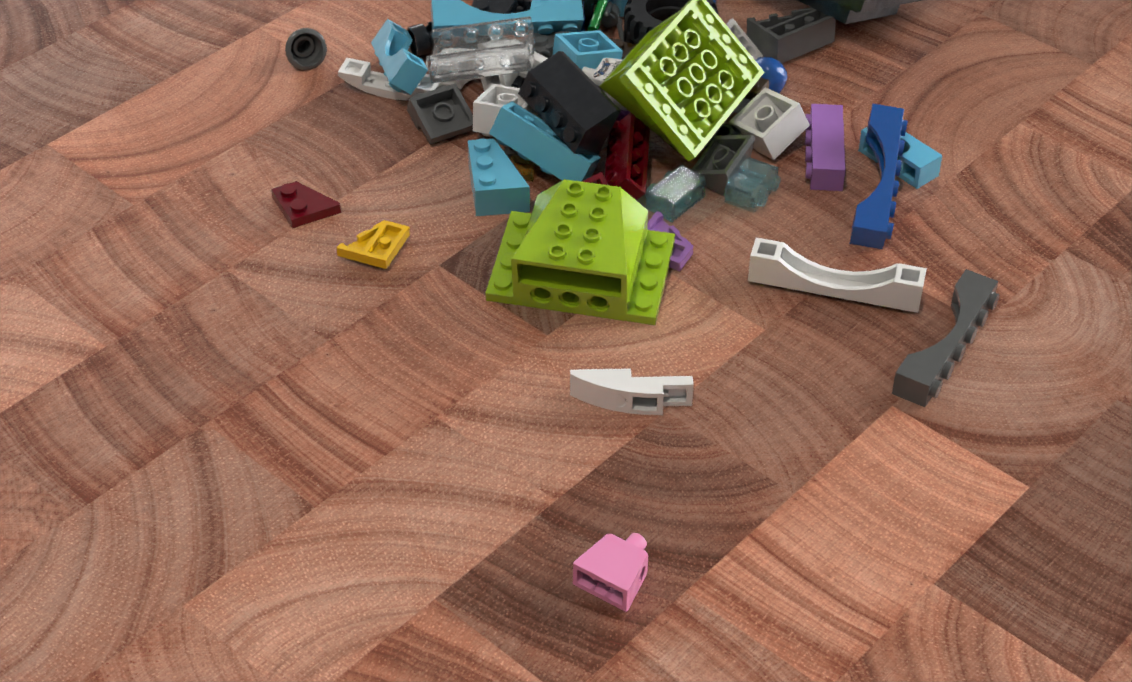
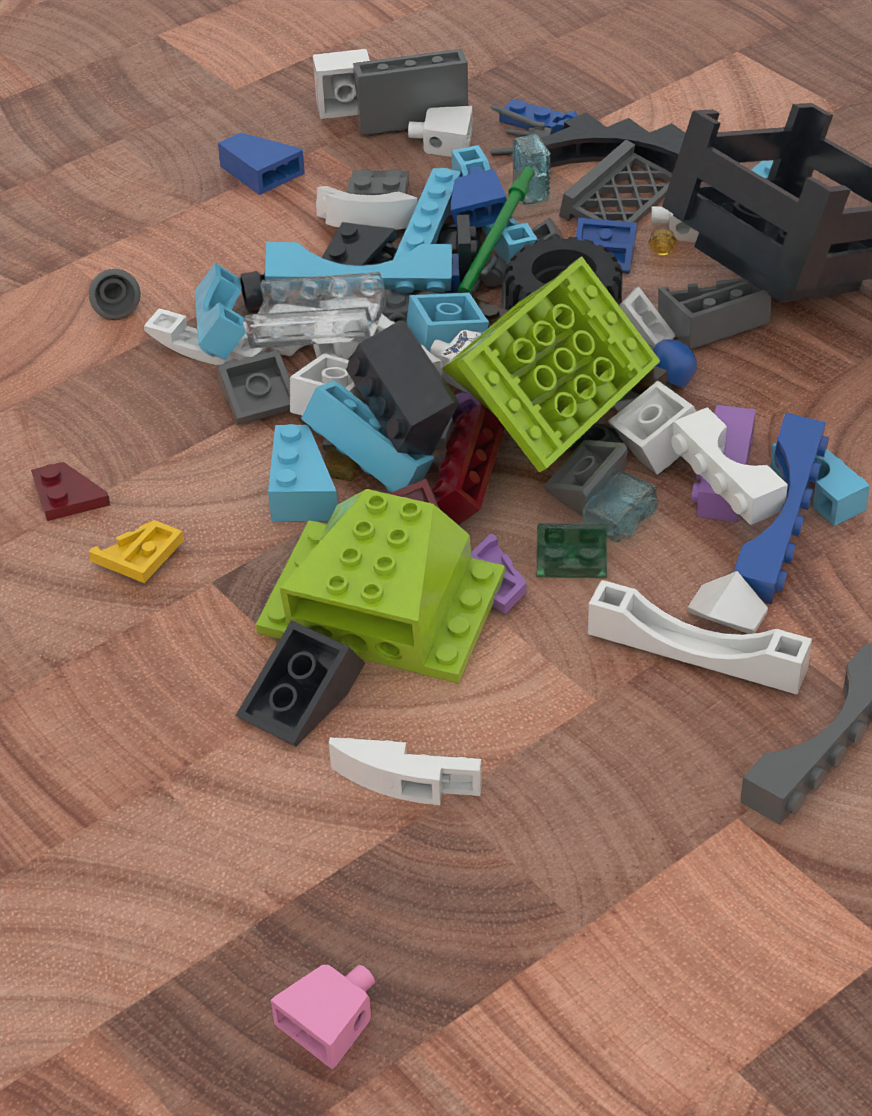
camera: 10 degrees right, 0 degrees up
clear light blue brick [645,164,706,223] -> none
none -> black slope [236,620,365,747]
none -> clear green bracket [537,523,607,578]
none -> white arch [671,407,788,525]
none -> white slope [687,571,768,634]

